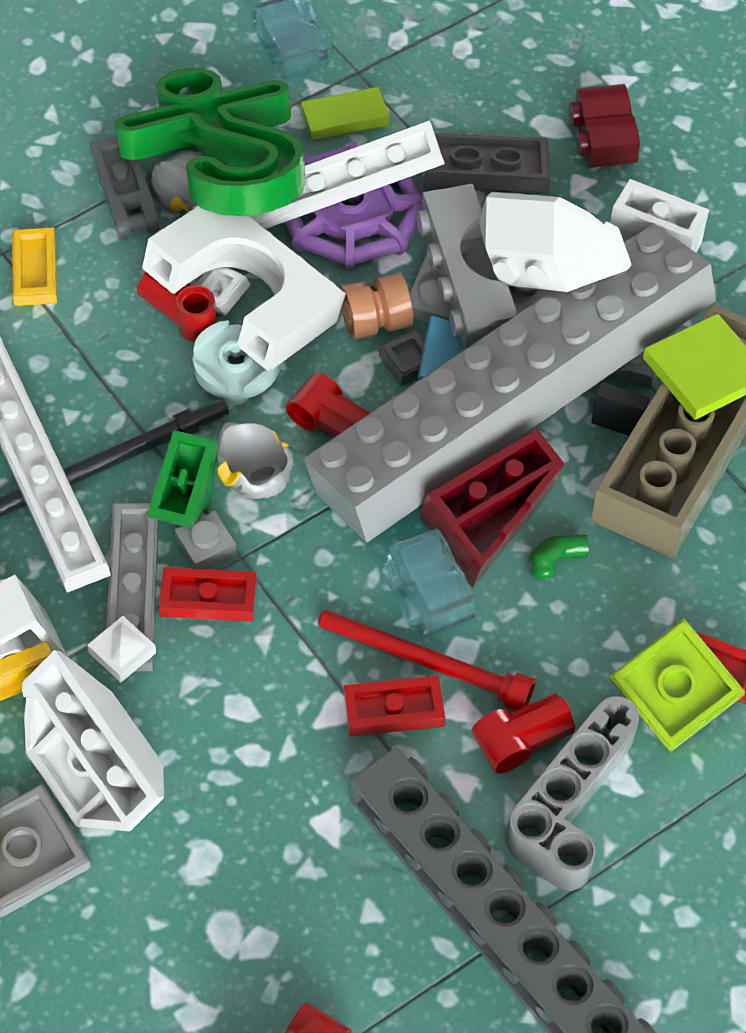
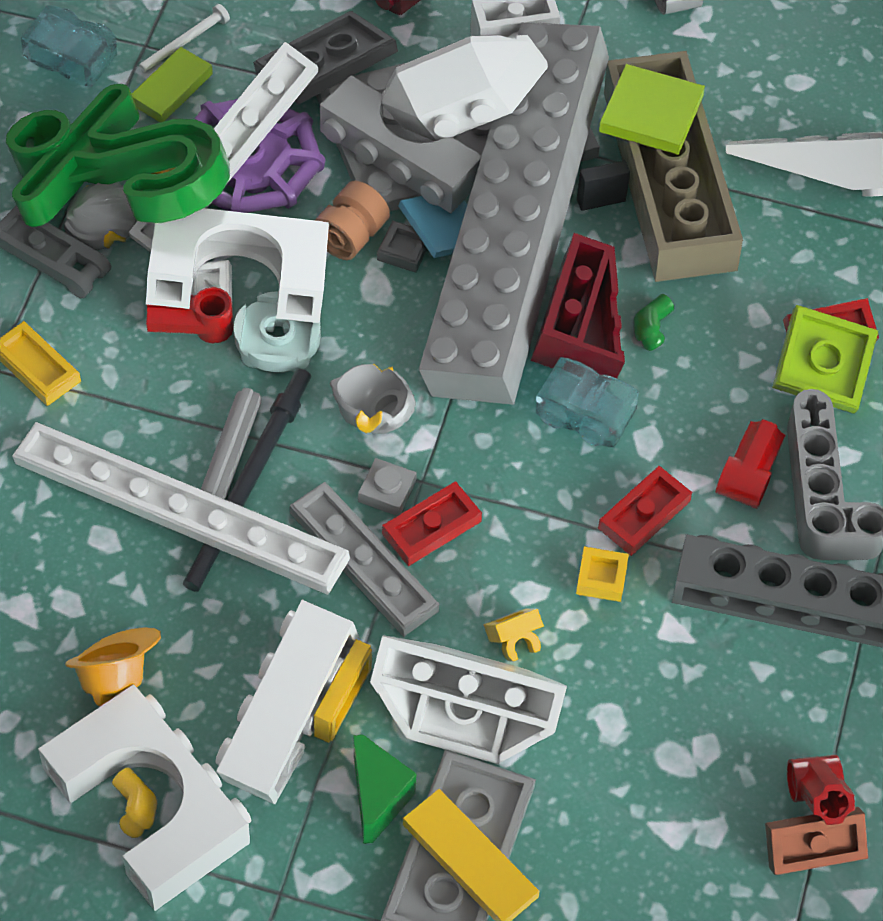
camera: 40 degrees left, 0 degrees up
white tile [87,616,156,682] -> none
green slope [147,430,218,528] -> none
red piece [285,372,371,438] -> none
red piece [318,610,536,711] -> none
none -> white piece [139,4,230,73]
none -> light grey axle [200,388,262,500]
none -> yellow tile [483,609,544,661]
none -> yellow plate [576,546,629,602]

